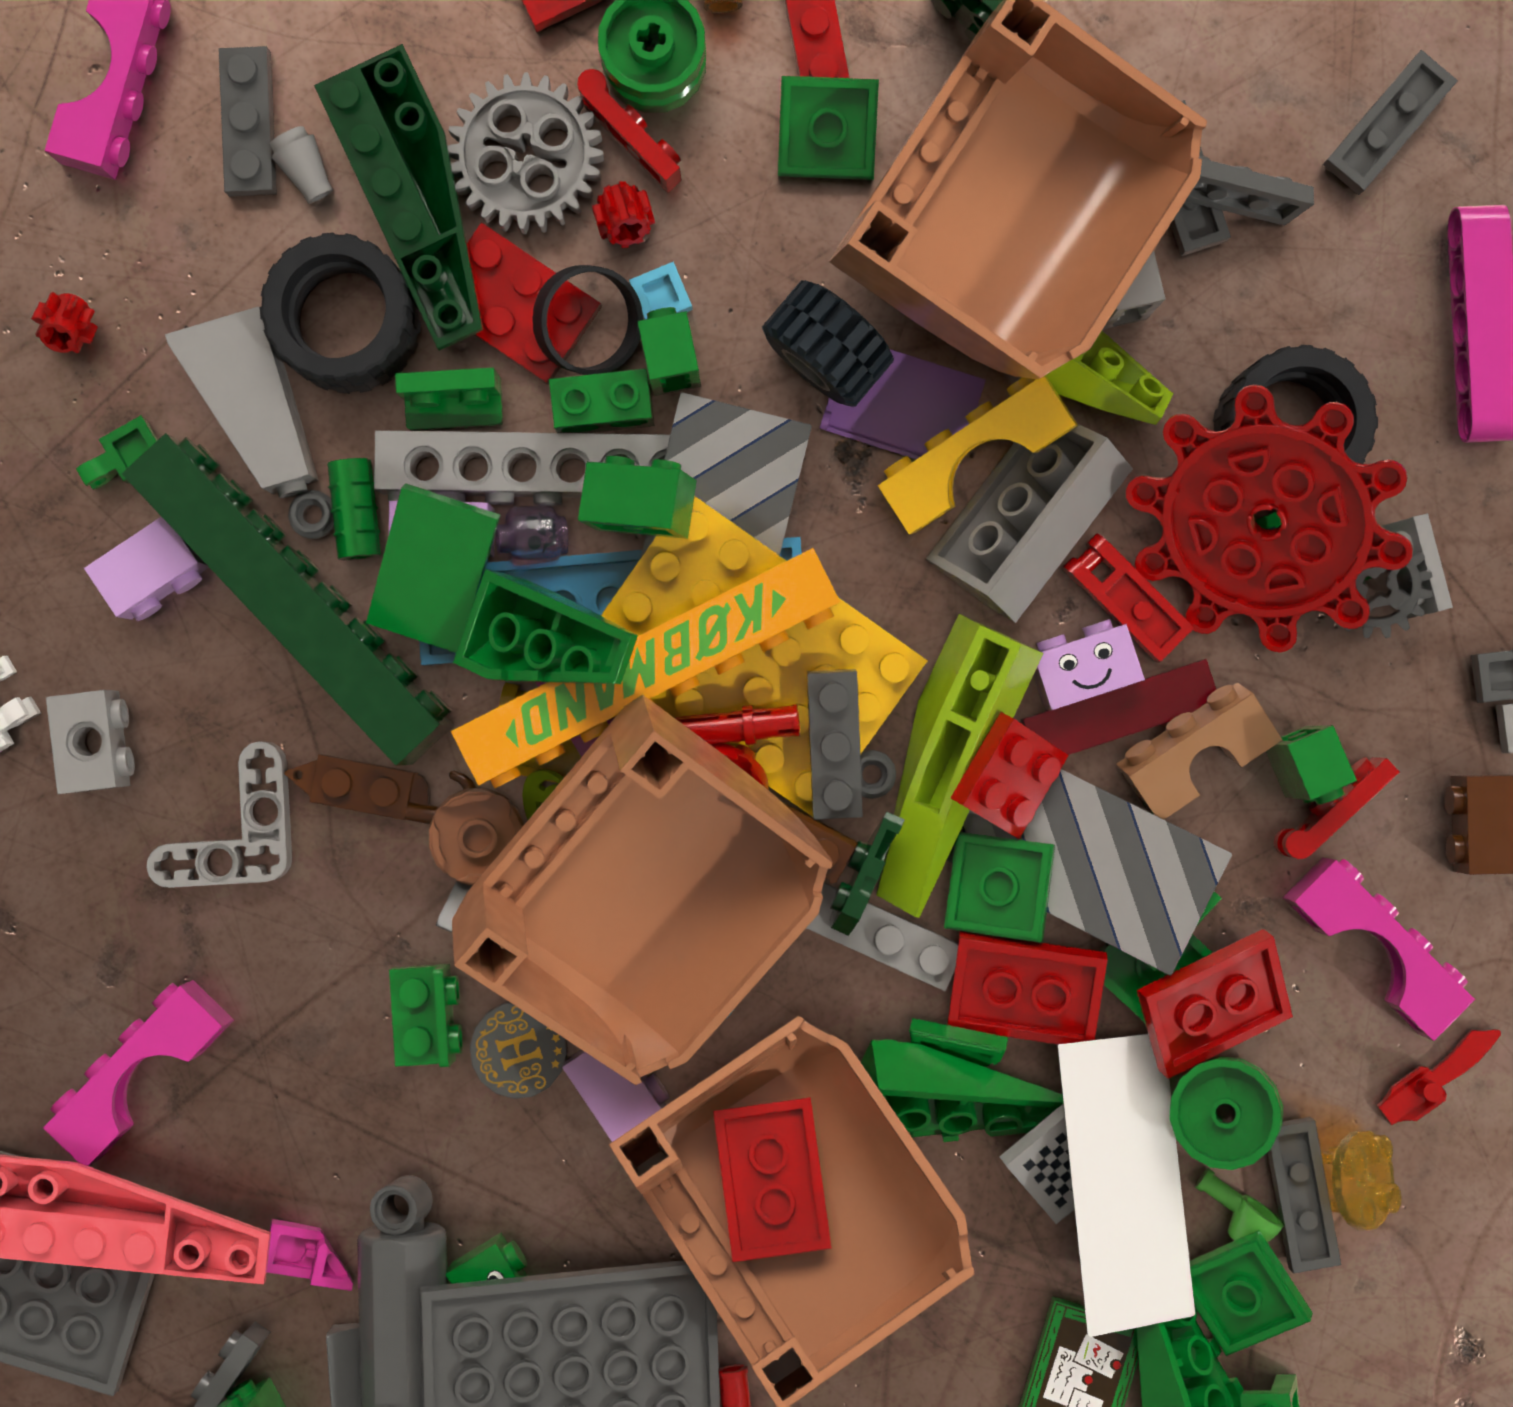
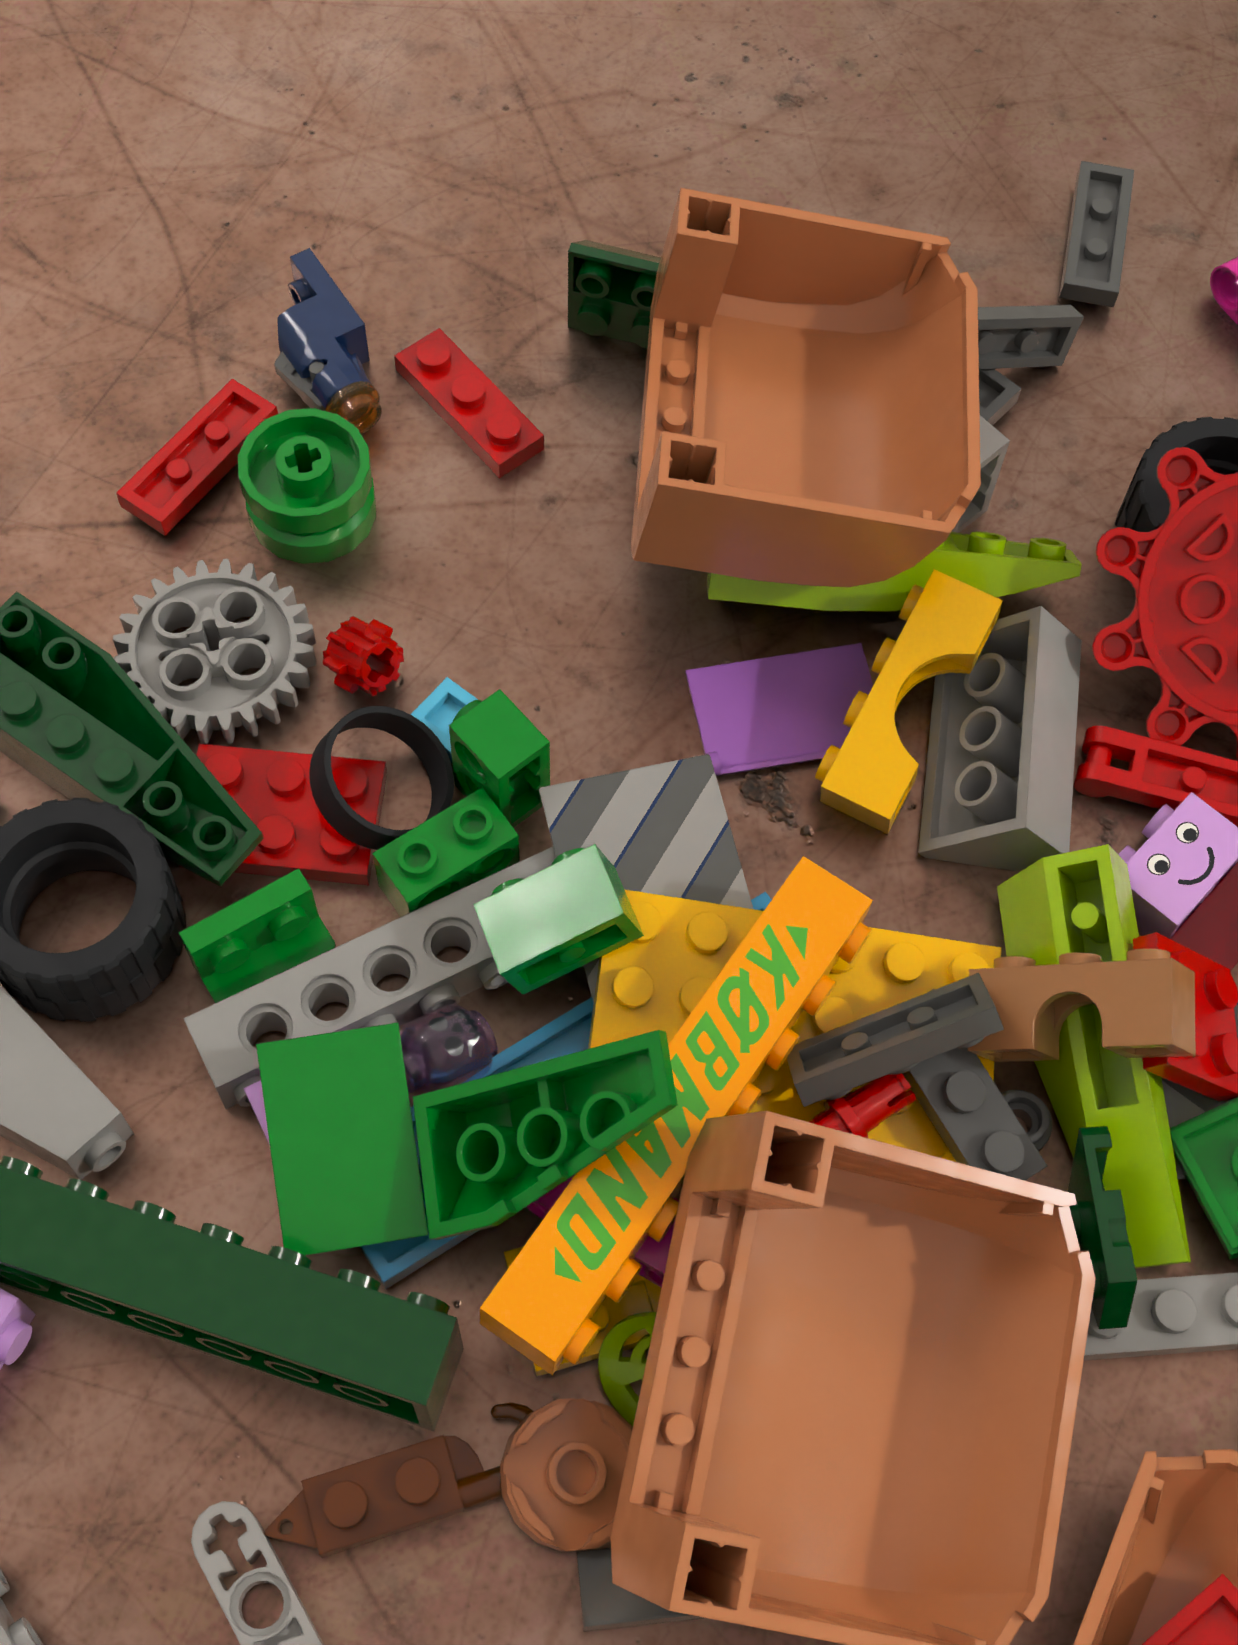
camera: 30 degrees left, 25 degrees down
dark grey plate [288,490,334,539] -> none
green axle [327,458,381,561] -> none
red plate [577,69,682,193] -> none
black wheel [762,280,894,407] -> none
green tile [778,76,879,180] -> none
none -> dark grey plate [786,973,1004,1107]
none -> medium nougat arch [968,949,1196,1062]

